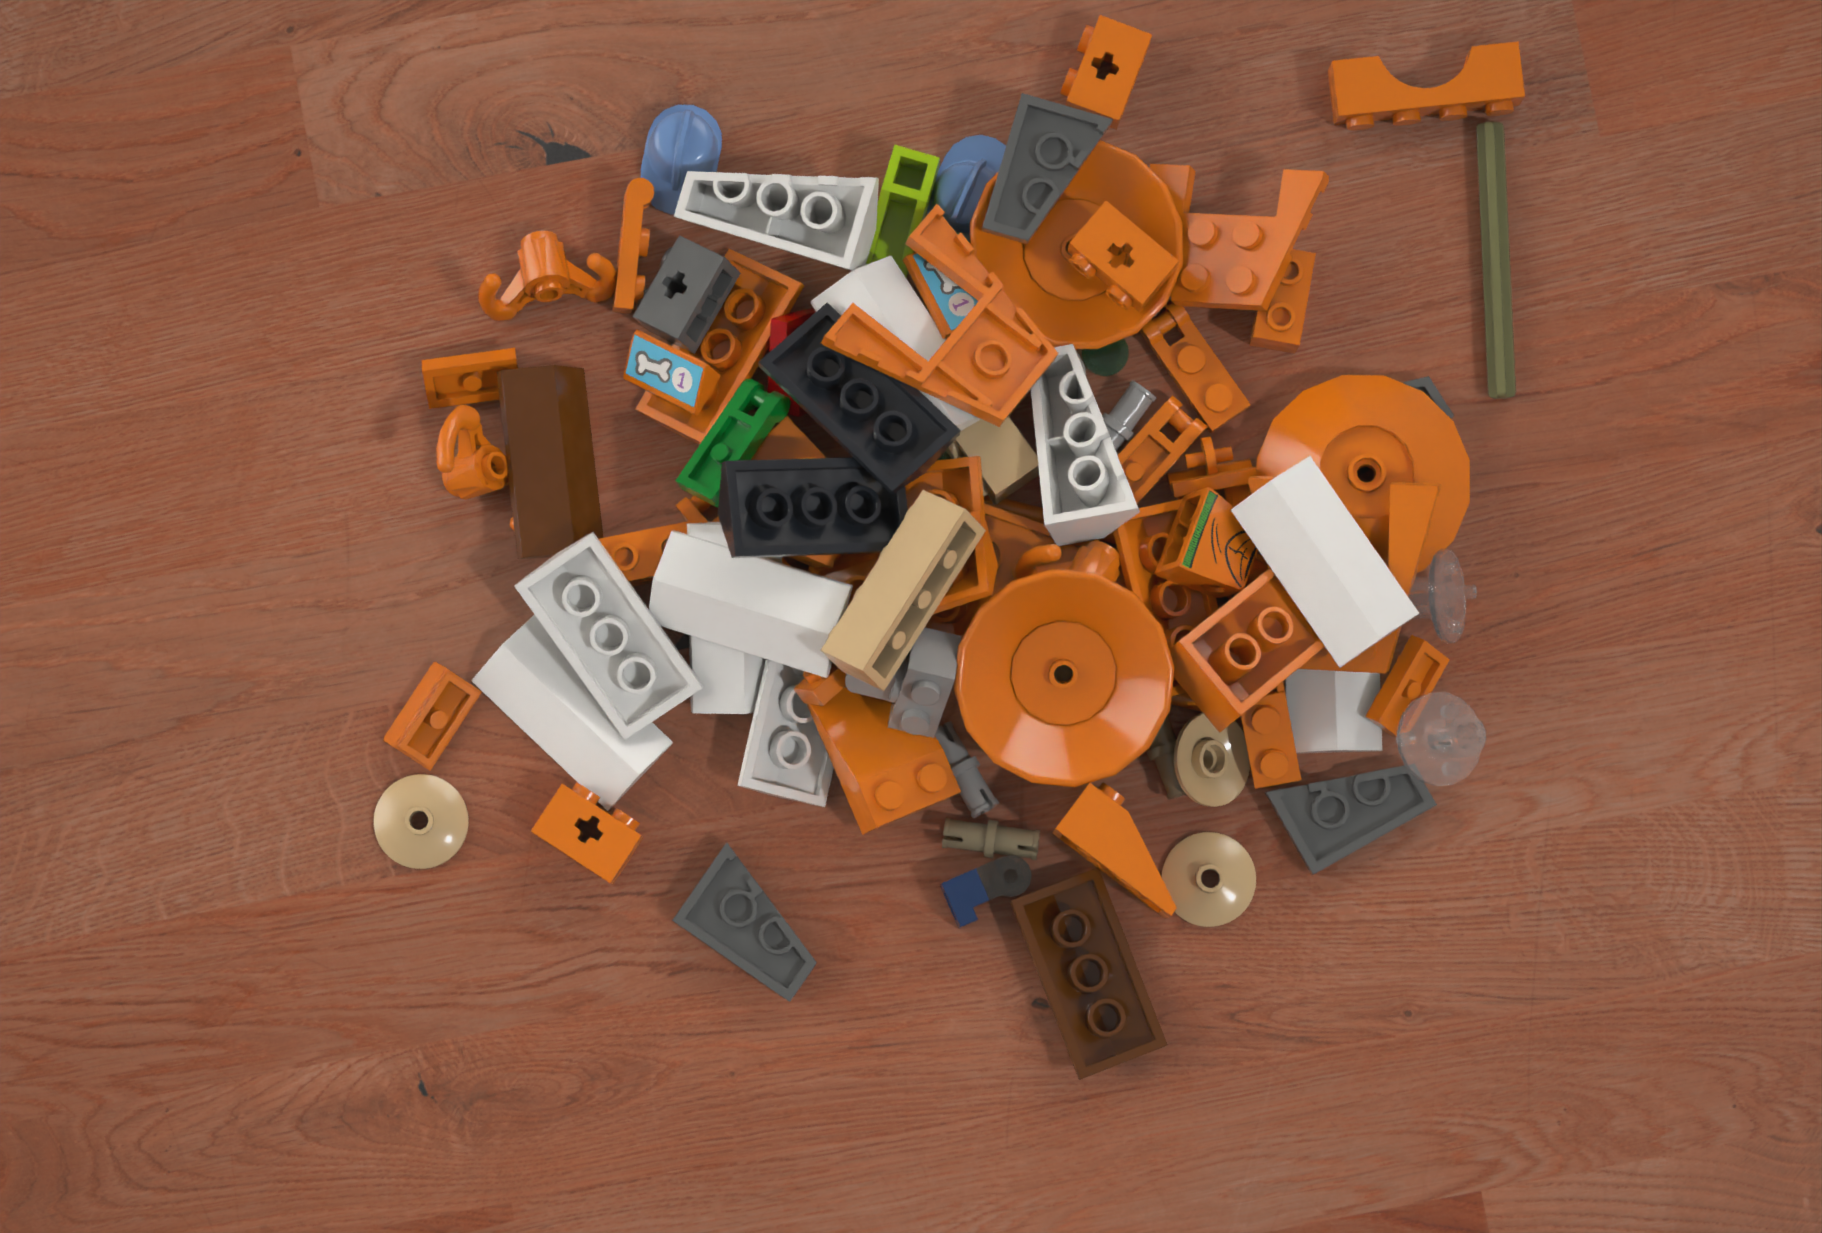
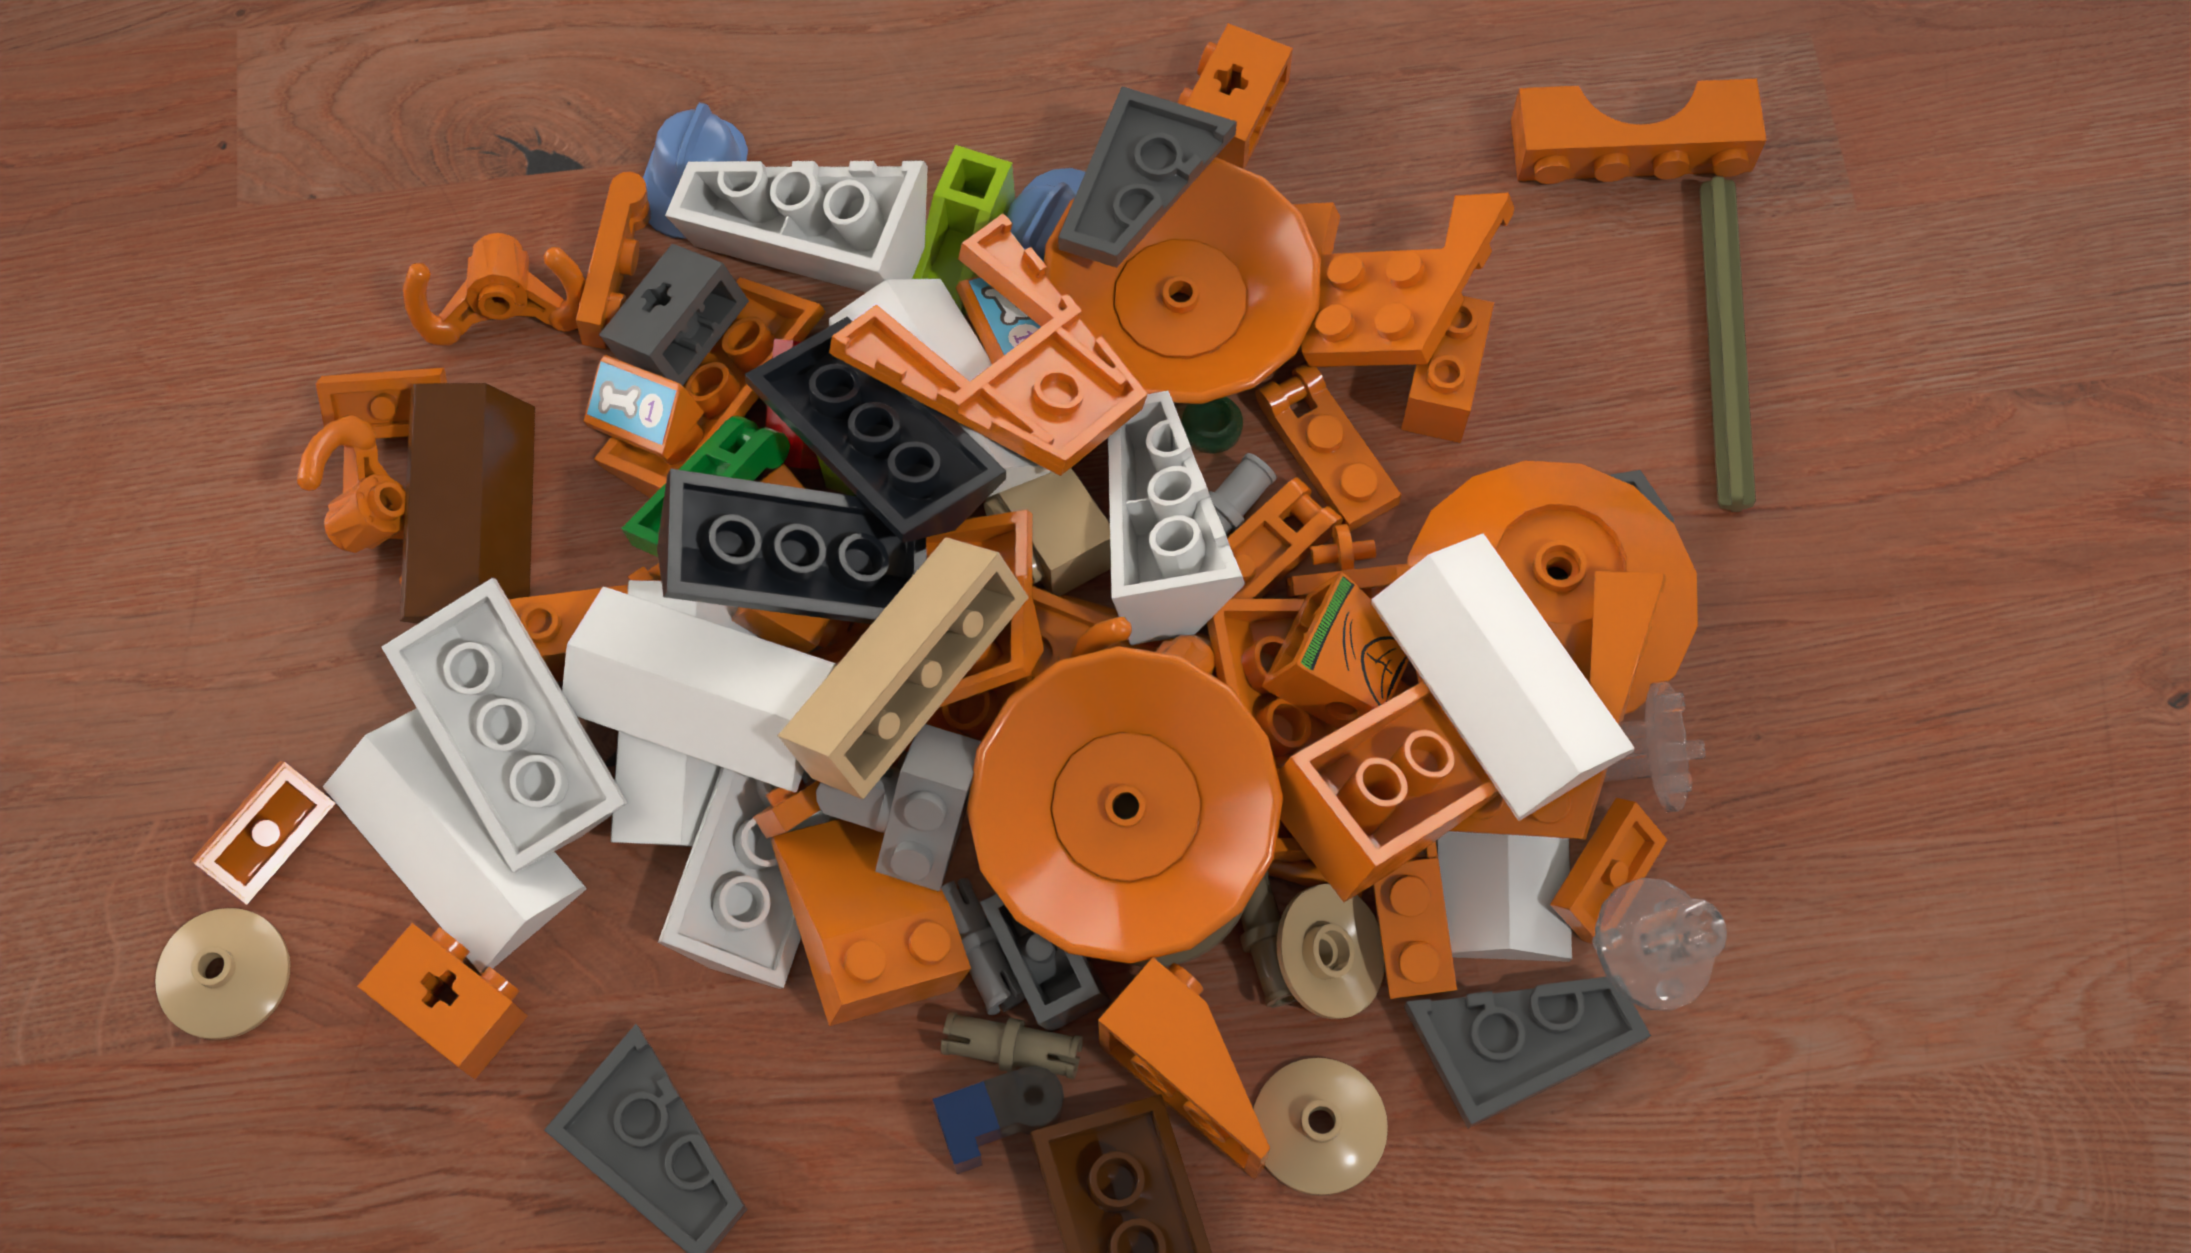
camera: 10 degrees right, 15 degrees down
orange brick [1067,201,1179,312] -> none
none -> dark grey brick [980,894,1111,1032]

